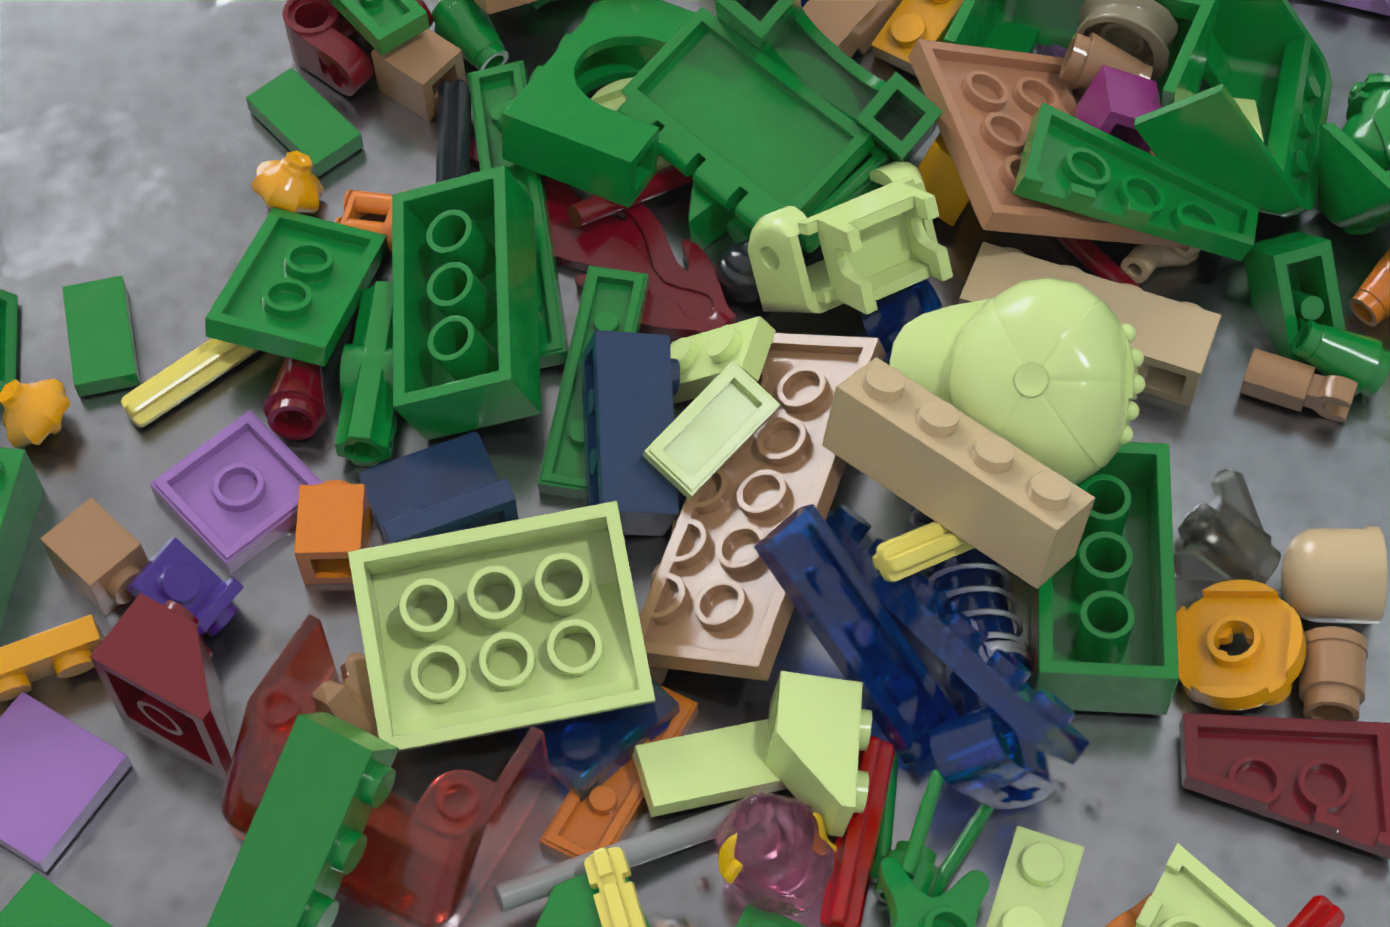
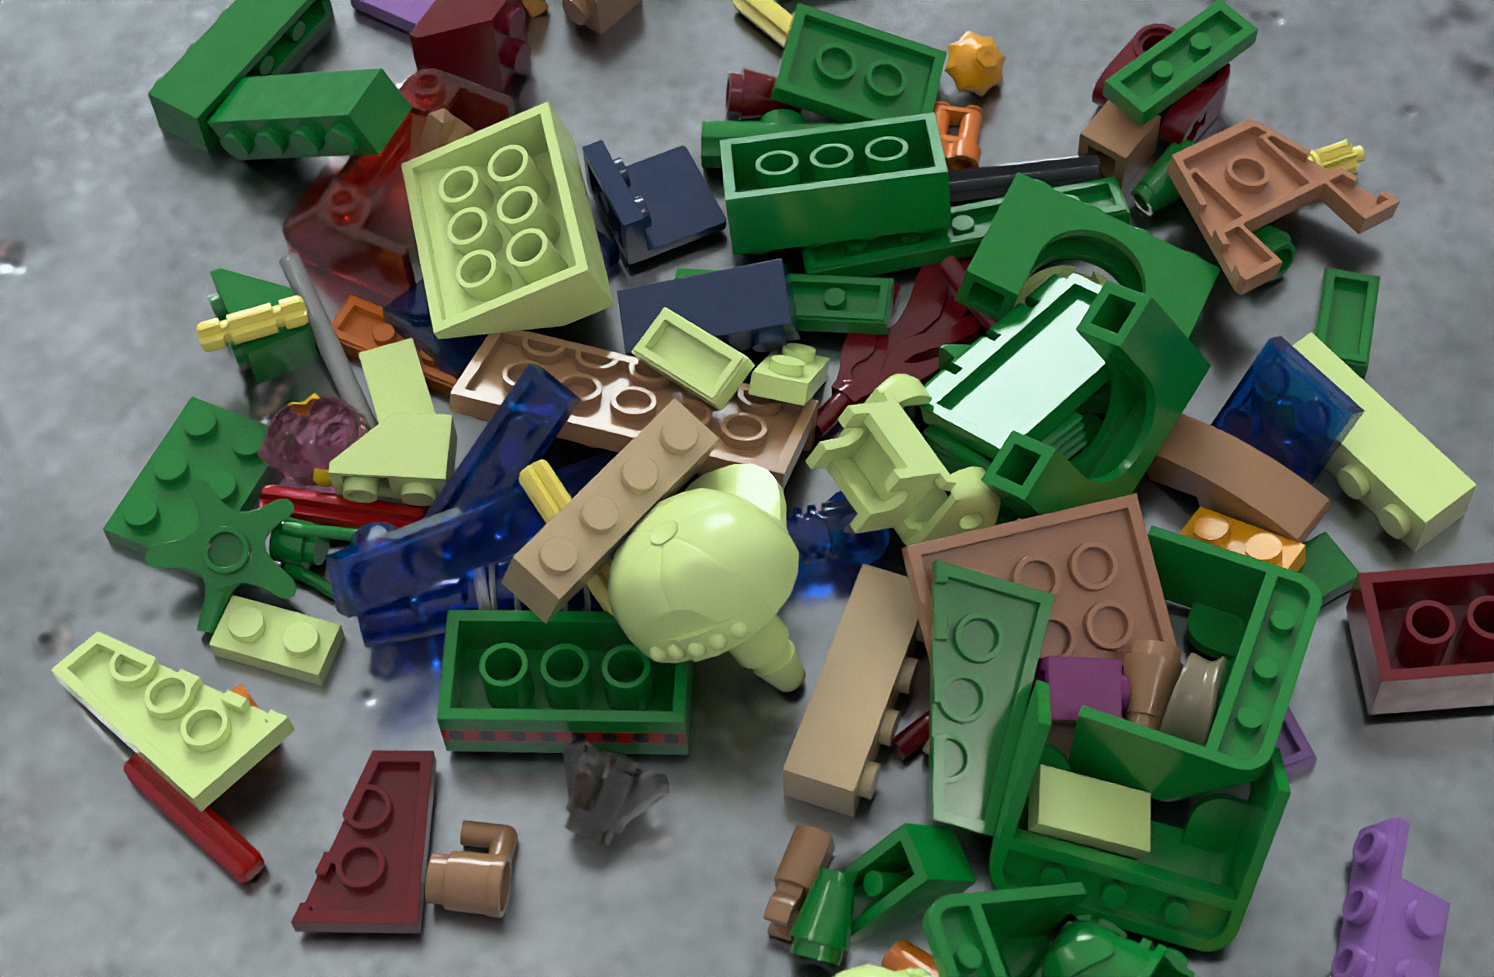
camera: 90 degrees right, 0 degrees up
dark purple bracket [126,537,244,637] -> none
medium lavender tile [149,410,323,575] -> none
green tile [245,67,364,177] -> none
orange brick [294,480,373,585] -> none
light orange plate [1176,580,1307,710] -> none
tan helmet [1281,526,1388,624] -> none

